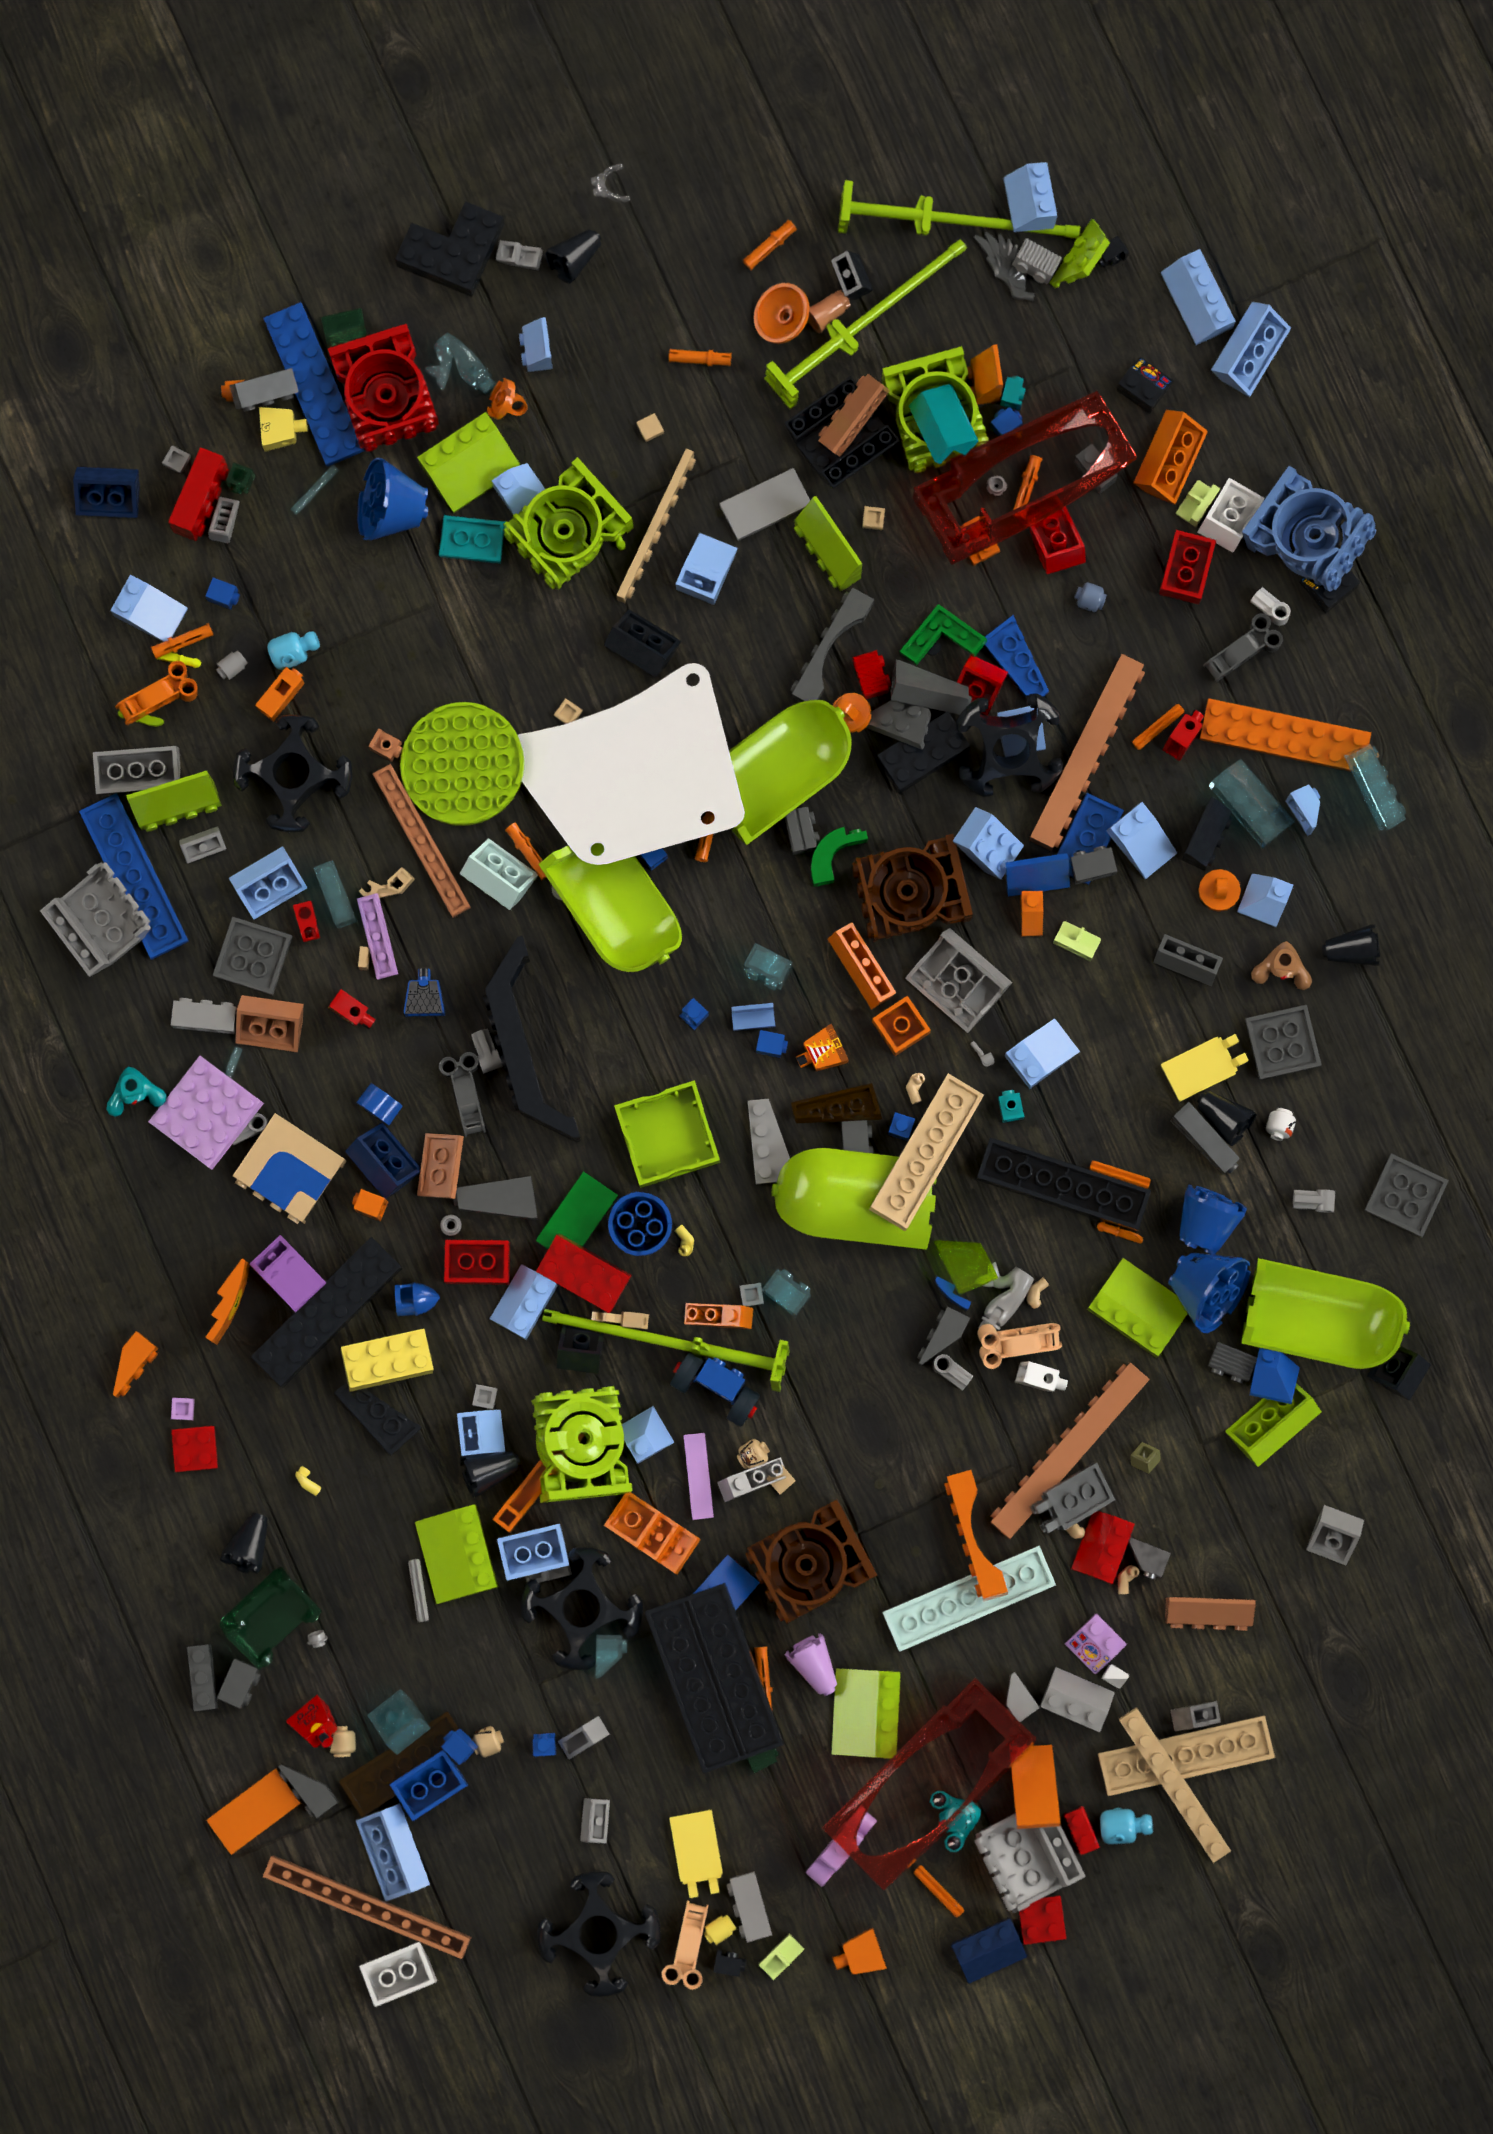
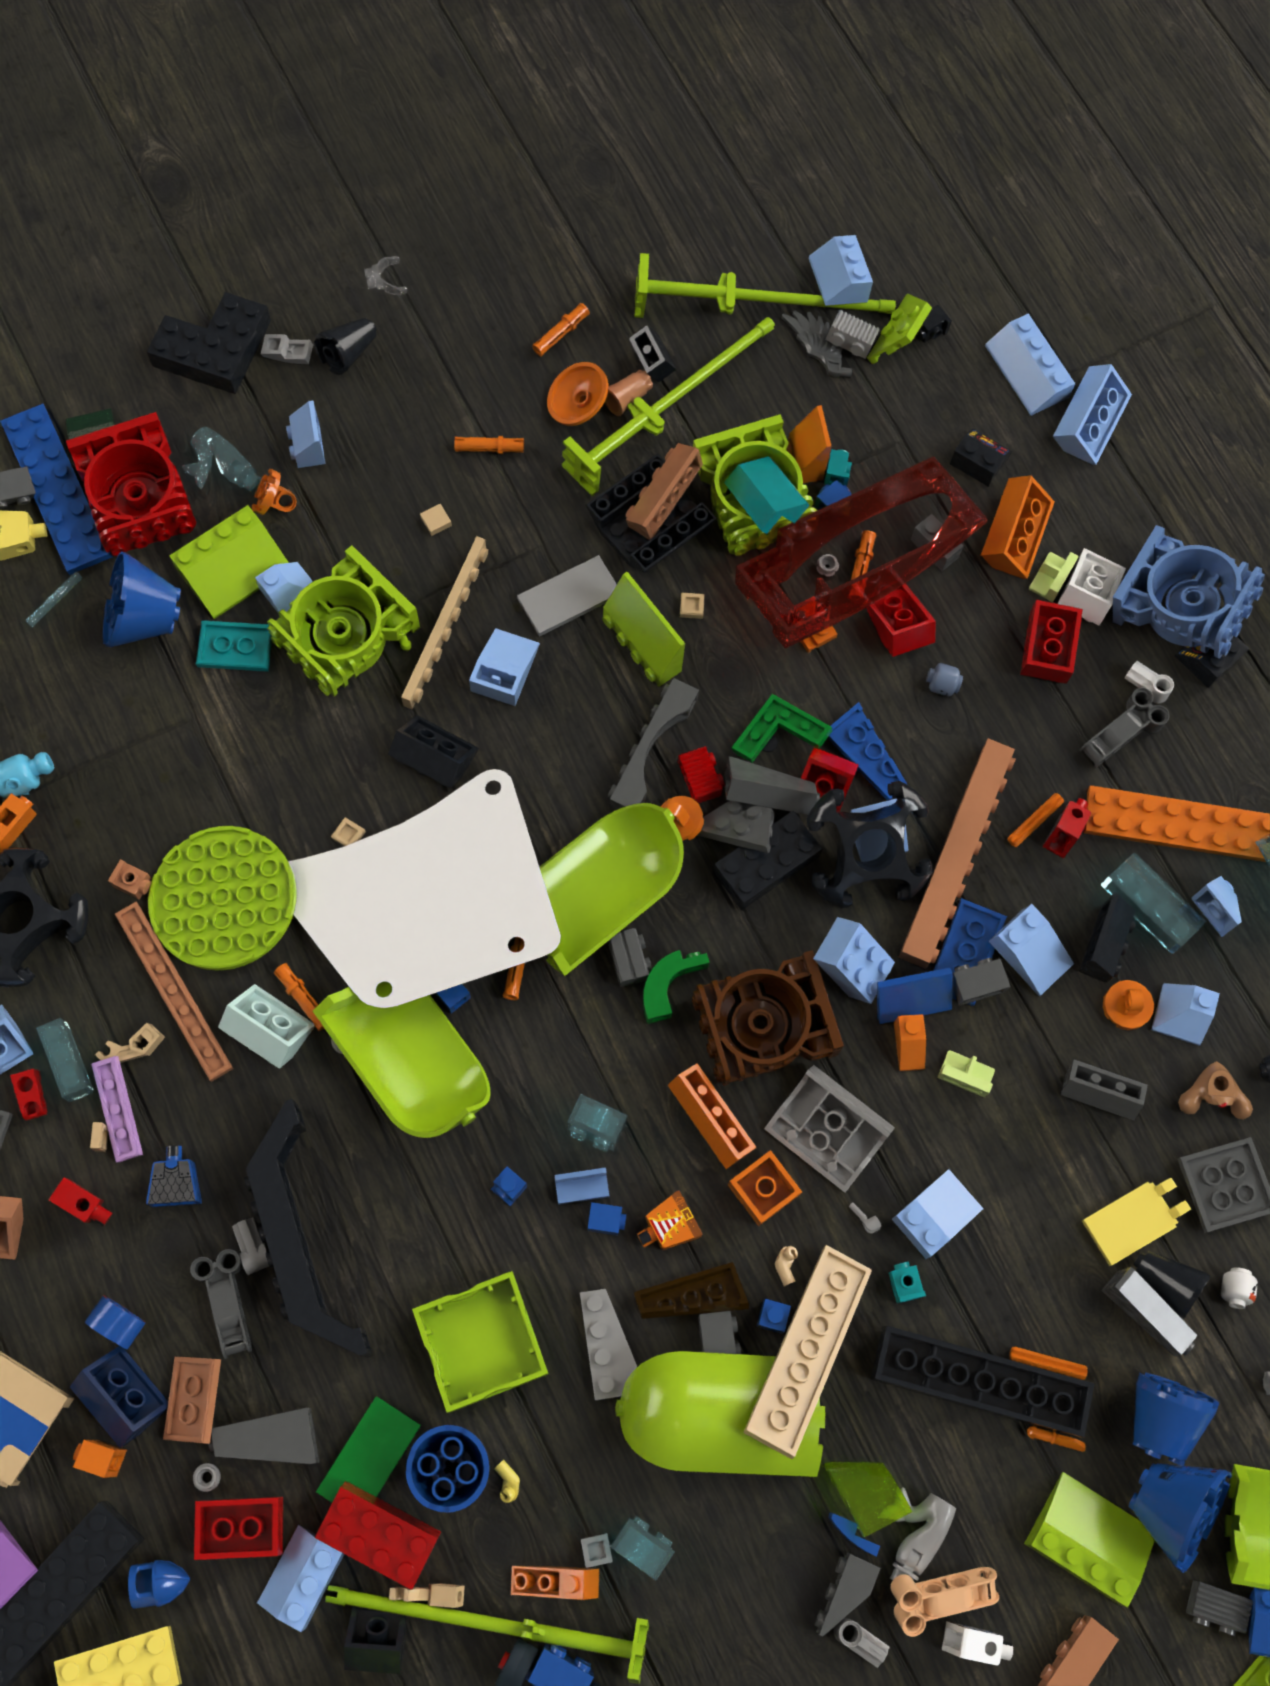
camera: 10 degrees left, 10 degrees down
tan arm [1027,1277,1049,1308] -> none

